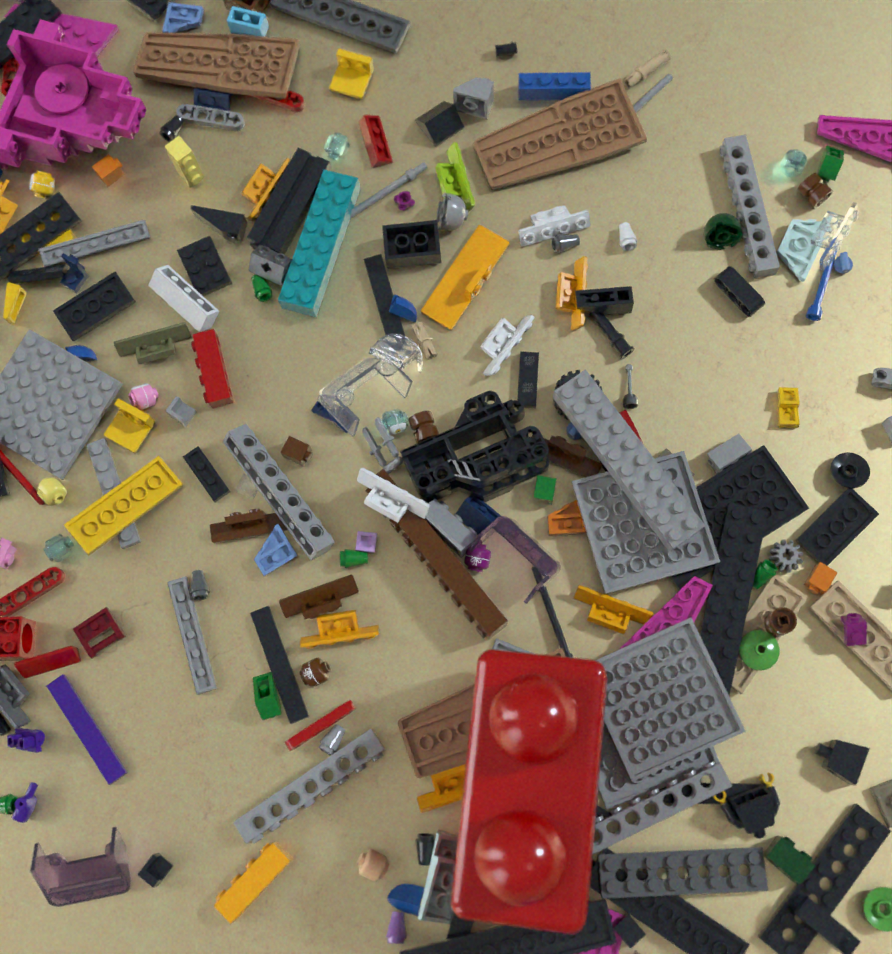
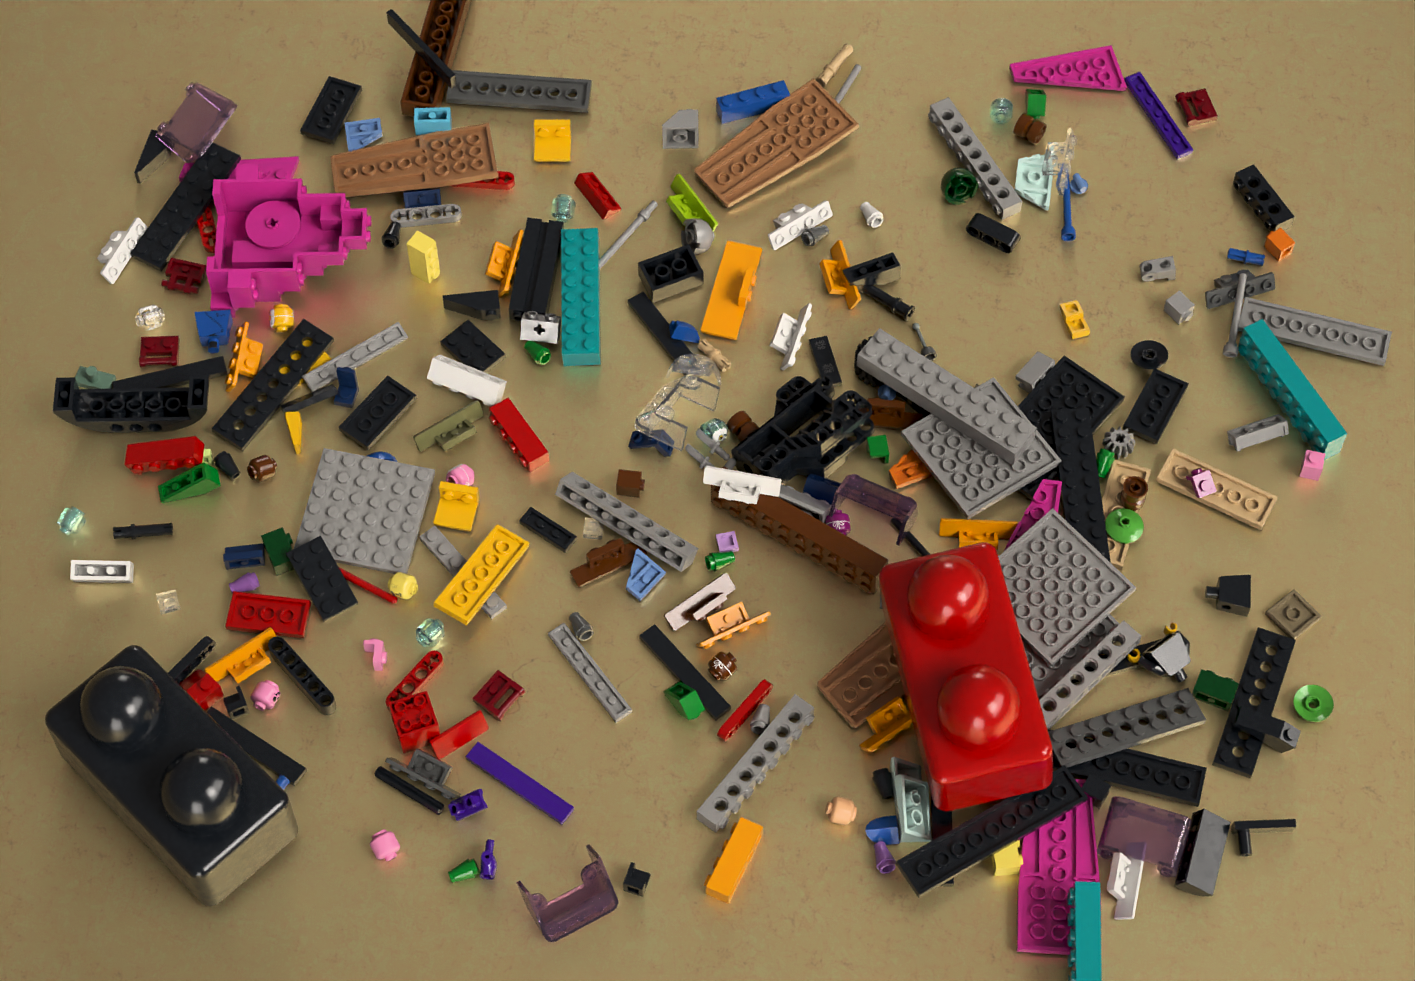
camera: 25 degrees left, 15 degrees down
orange brick [92,154,125,187] -> none
light grey panel [166,396,196,427] -> none
magenta plate [394,191,415,211] -> none
black slope [415,101,464,147] -> none
black pin [495,41,517,57] -> none
orange brick [804,562,838,595] -> none

